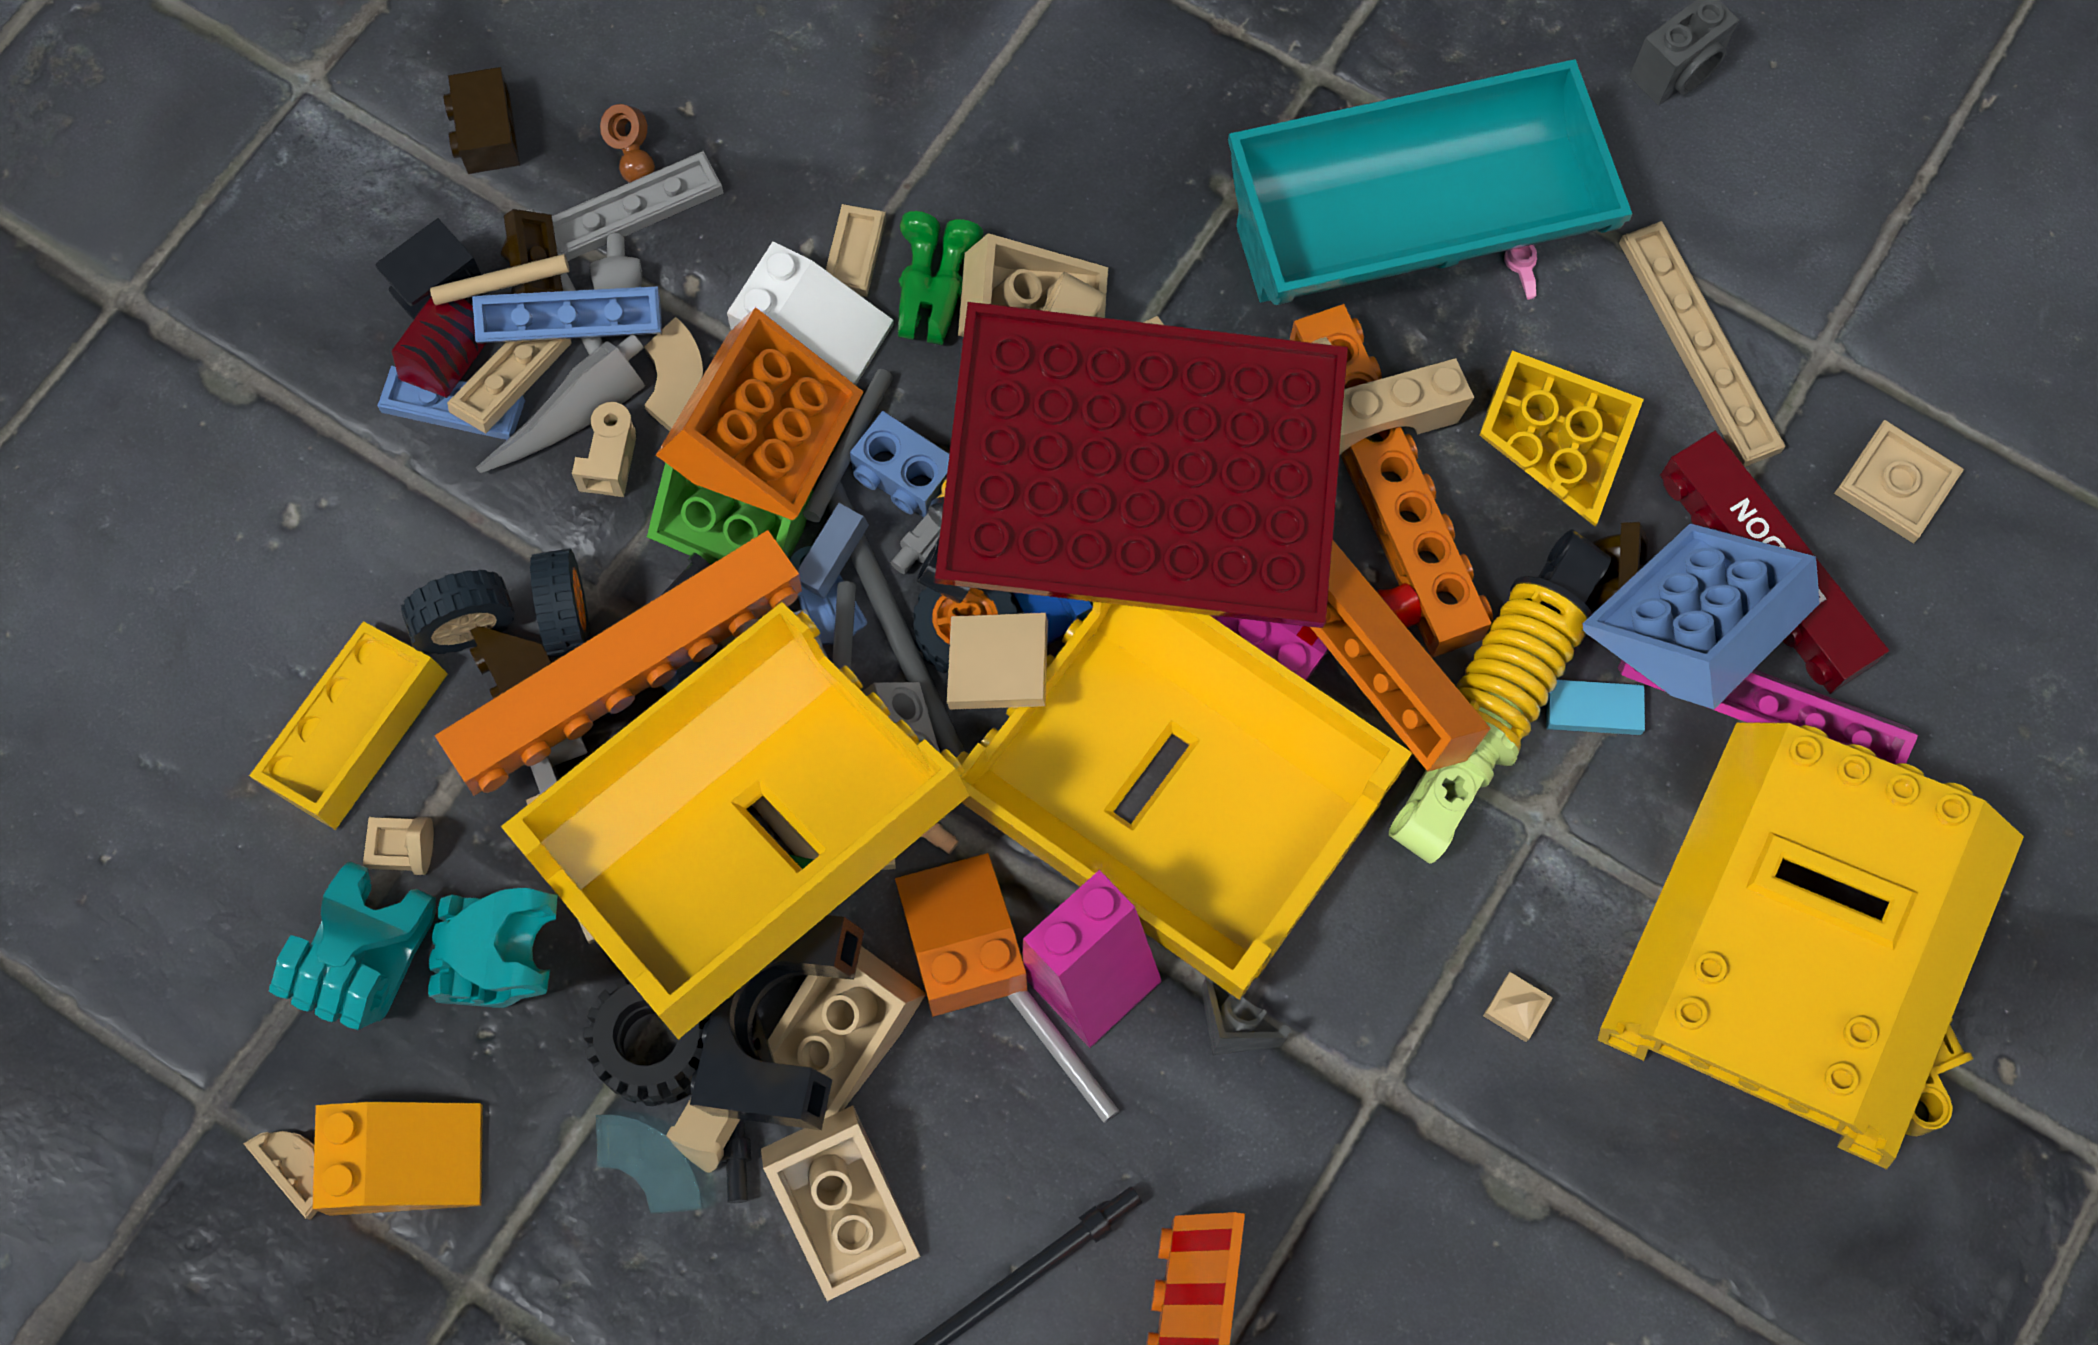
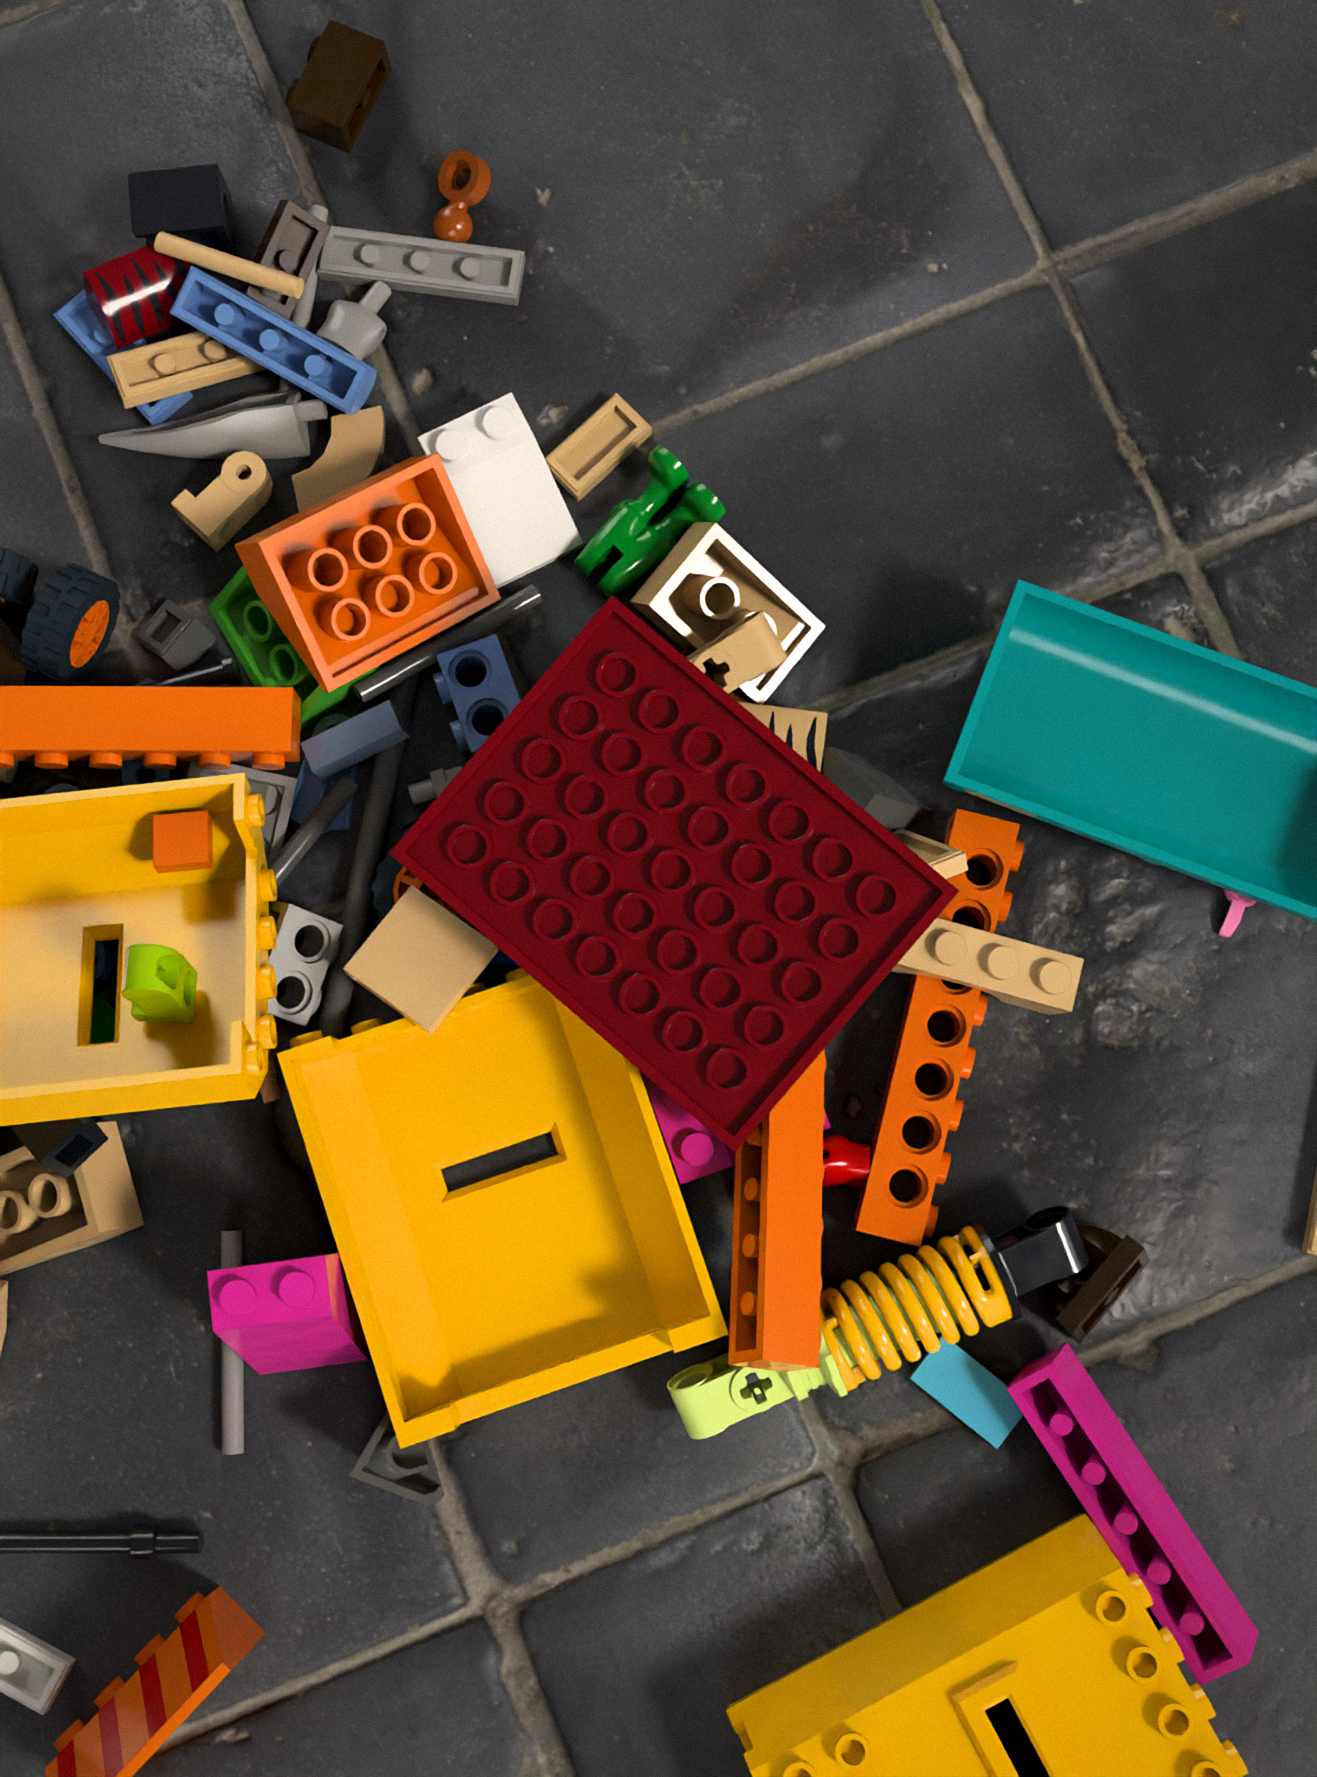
camera: 40 degrees right, 10 degrees up
orange slope [895,853,1027,1017] -> none
yellow wedge [1479,350,1644,526] -> none
tan tile [1483,972,1553,1042] -> none
medium blue slope [1583,524,1820,709] -> none
dark red brick [1660,430,1890,694] -> none
none -> lime leg [122,944,198,1022]
none -> dark grey slope [135,599,216,674]
none -> orange tile [153,810,213,873]

